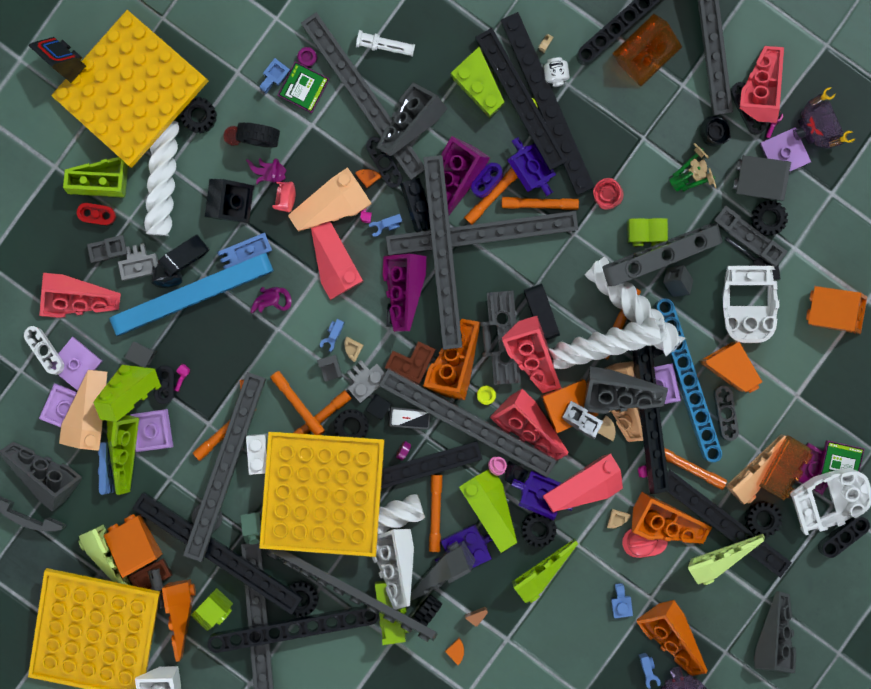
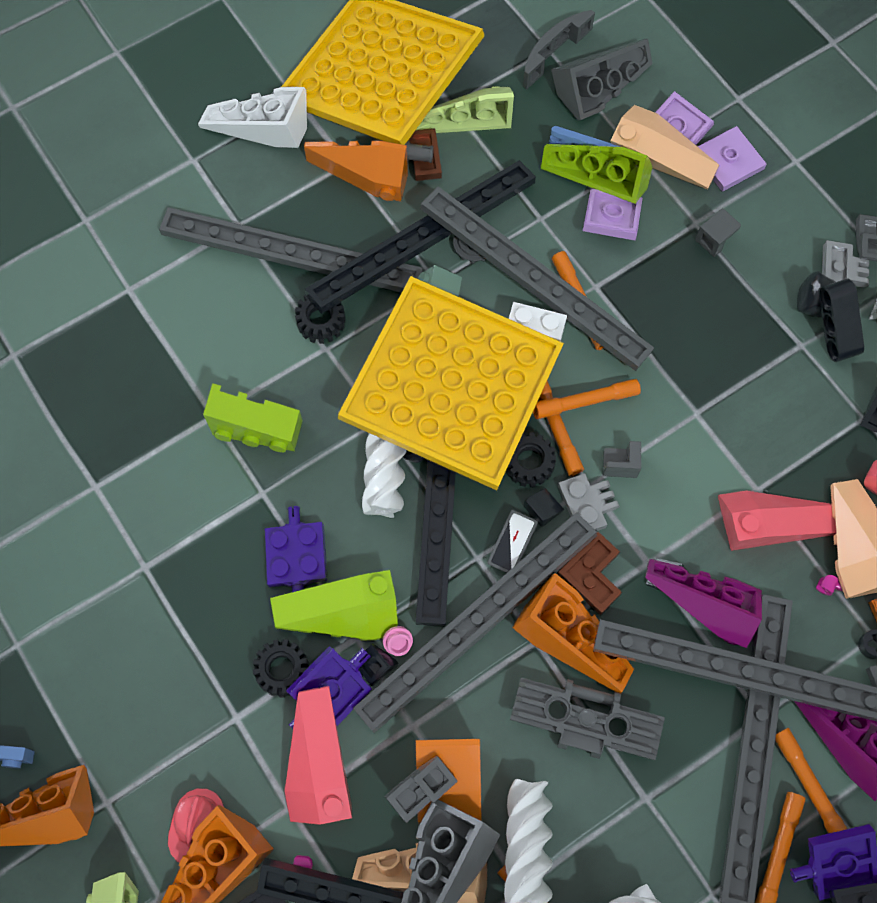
camera: 115 degrees right, 20 degrees down
white beam [24,326,64,375] -> none
coral wedge [39,273,121,318] -> none
lime wedge [93,365,161,422] -> none
orange slope [104,514,163,578] -> none
dark azure beam [109,253,274,336] -> none
black plate [154,365,175,404] -> none
dark pink hand [175,364,190,392] -> none
lime wedge [190,588,233,631] -> none
black beam [208,605,379,653] -> none
medium blue hinge [217,233,273,270] -> none
magenta piece [251,287,292,313] -> none
dark grey plate [265,549,437,642] -> none
medium blue plate [320,319,345,352] -> none
tan tile [345,337,364,362] -> none
medium blue plate [369,214,403,237] -> none
white wedge [372,529,414,610] -> none
magenta tile [396,441,411,461] -> none
black hinge [400,178,431,232] -> none
dark grey wedge [410,541,475,601] -> none
black tyre [411,594,442,626] -> none
orange piece [429,474,443,552] -> none
orange tile [445,638,464,665] -> none
nougat slope [464,607,488,627] -> none
dark purple plate [471,163,504,198] -> none
neon yellow tile [477,386,496,405] -> none
coral wedge [490,389,569,460] -> none
coral wedge [502,316,561,393] -> none
lime wedge [512,538,578,603] -> none
black beam [524,283,560,340] -> none
tan tile [598,415,616,441] -> none
tan tile [607,509,631,528] -> none
medium blue plate [611,583,633,618] -> none

